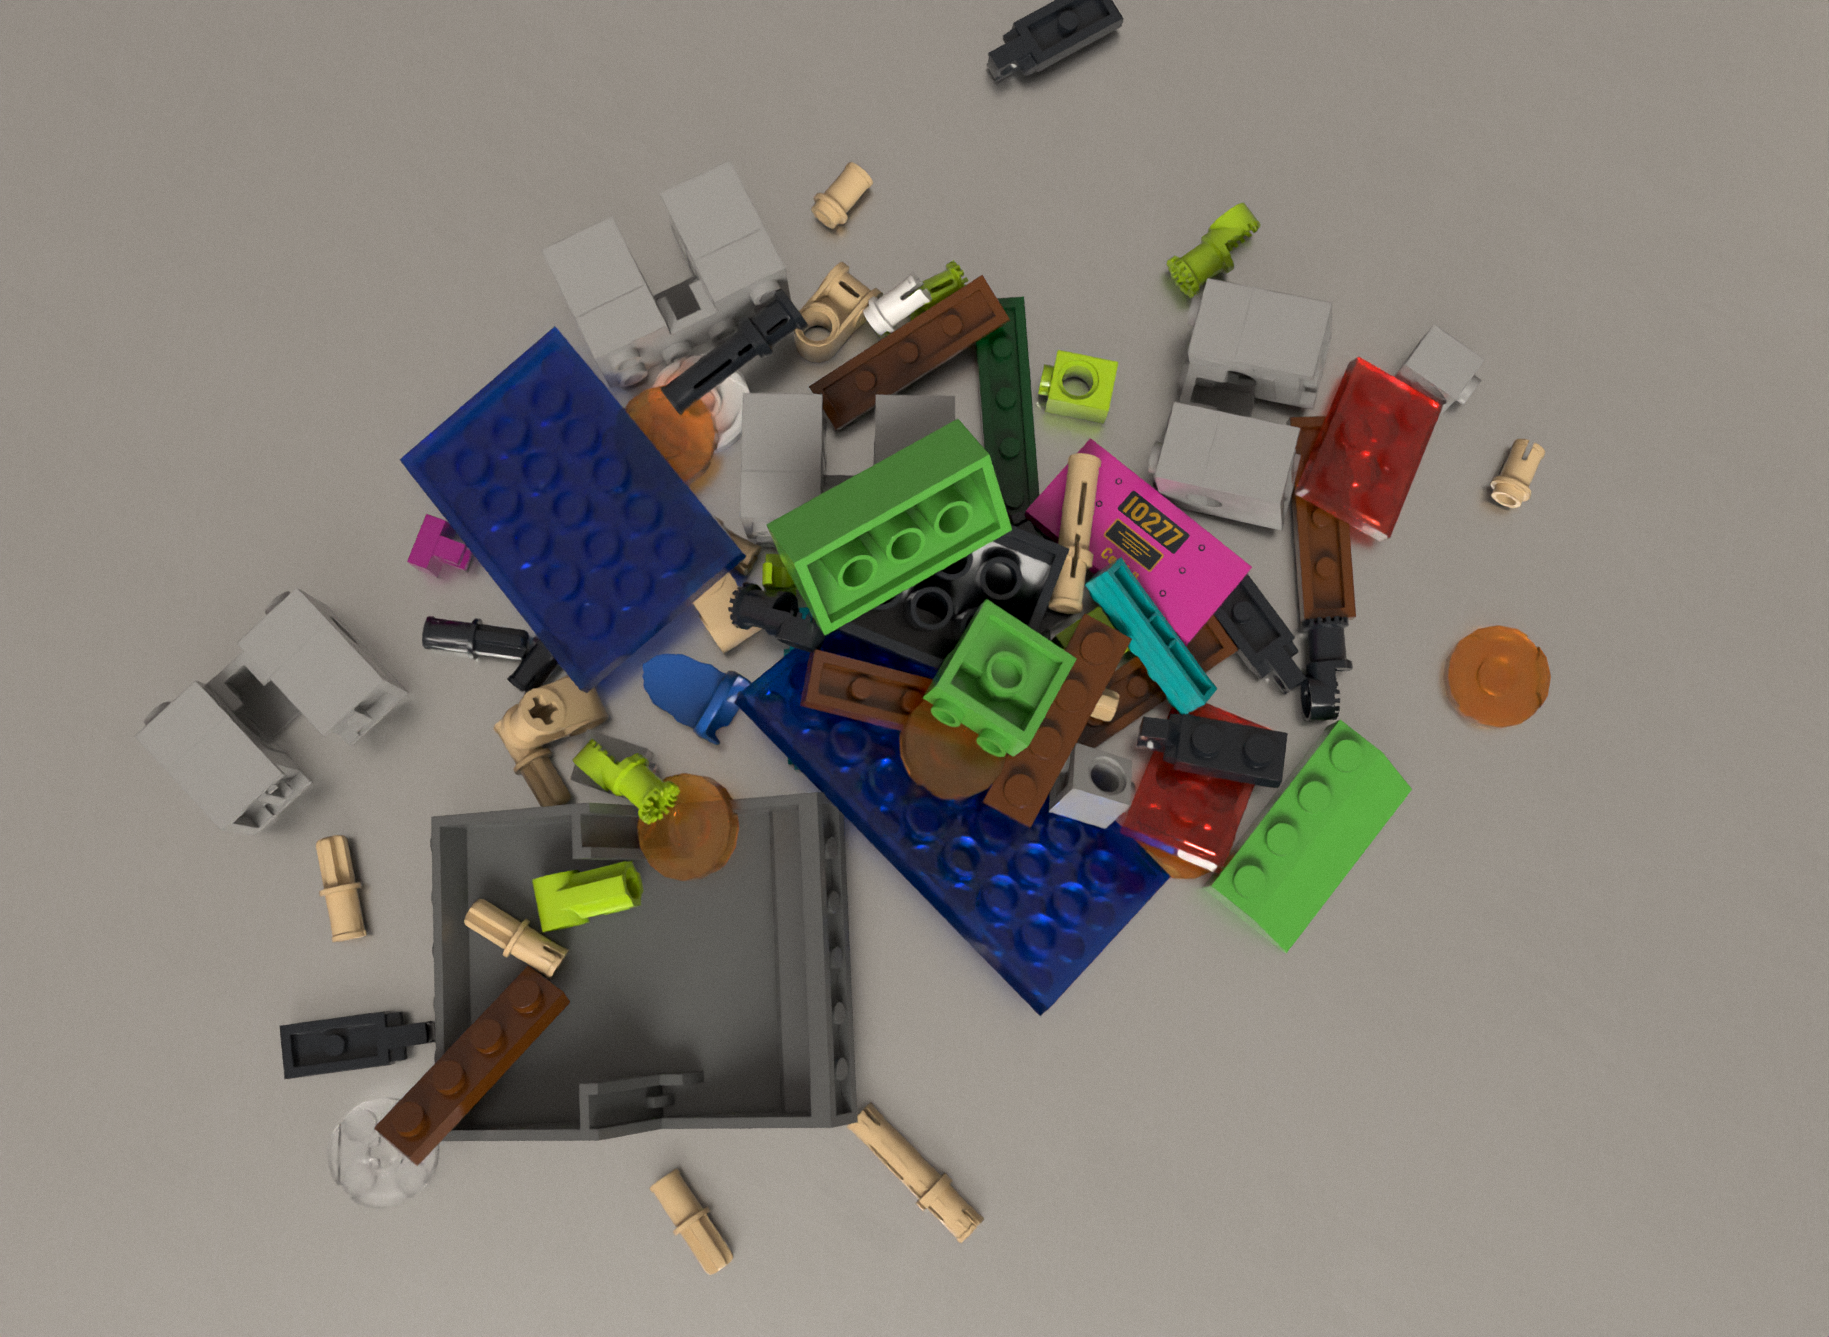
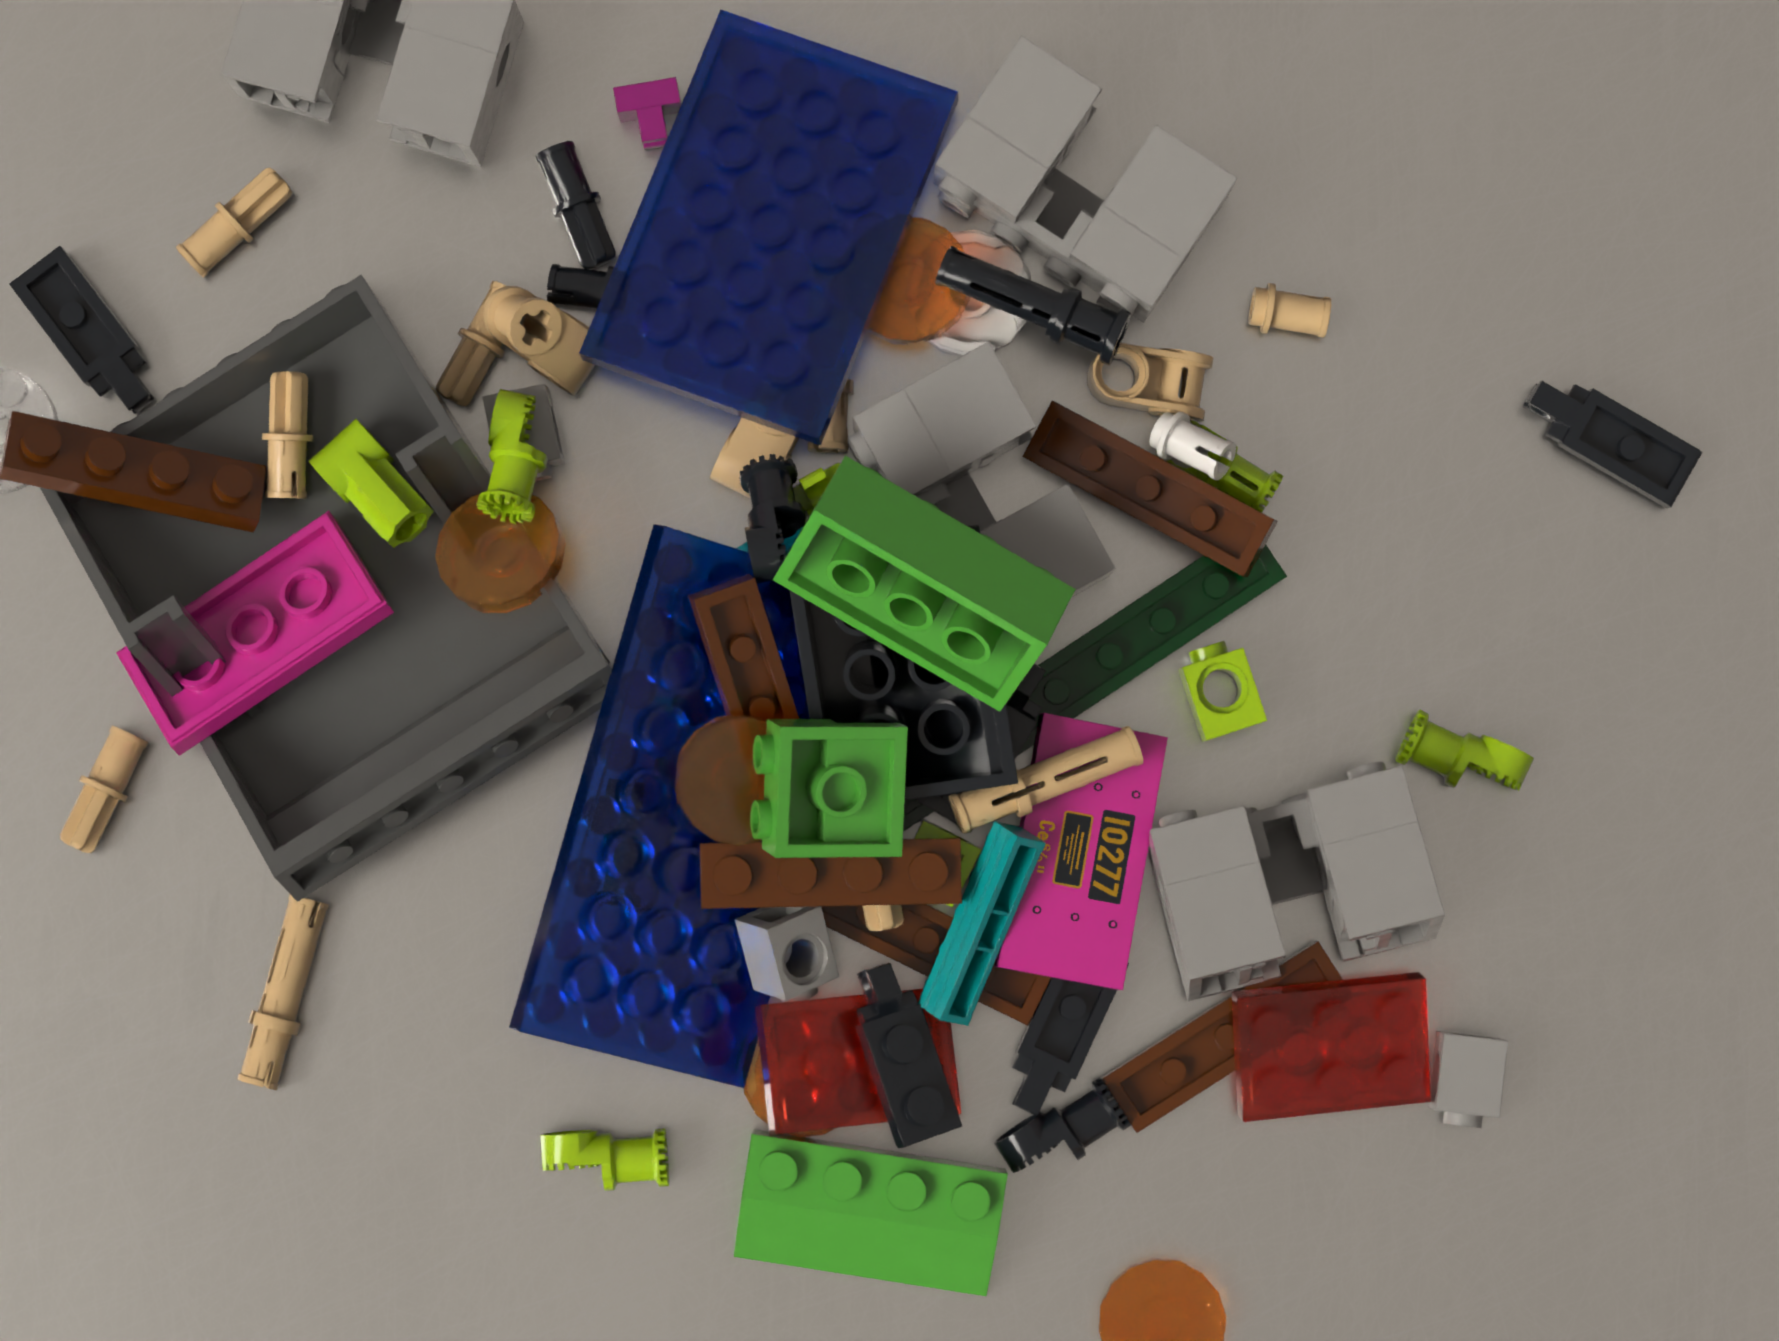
camera: 60 degrees right, 5 degrees up
blue piece [642,654,753,745] -> none
tan pin [1490,439,1545,508] -> none
none -> dark pink tile [116,511,394,756]
none -> lime connector [540,1128,669,1191]

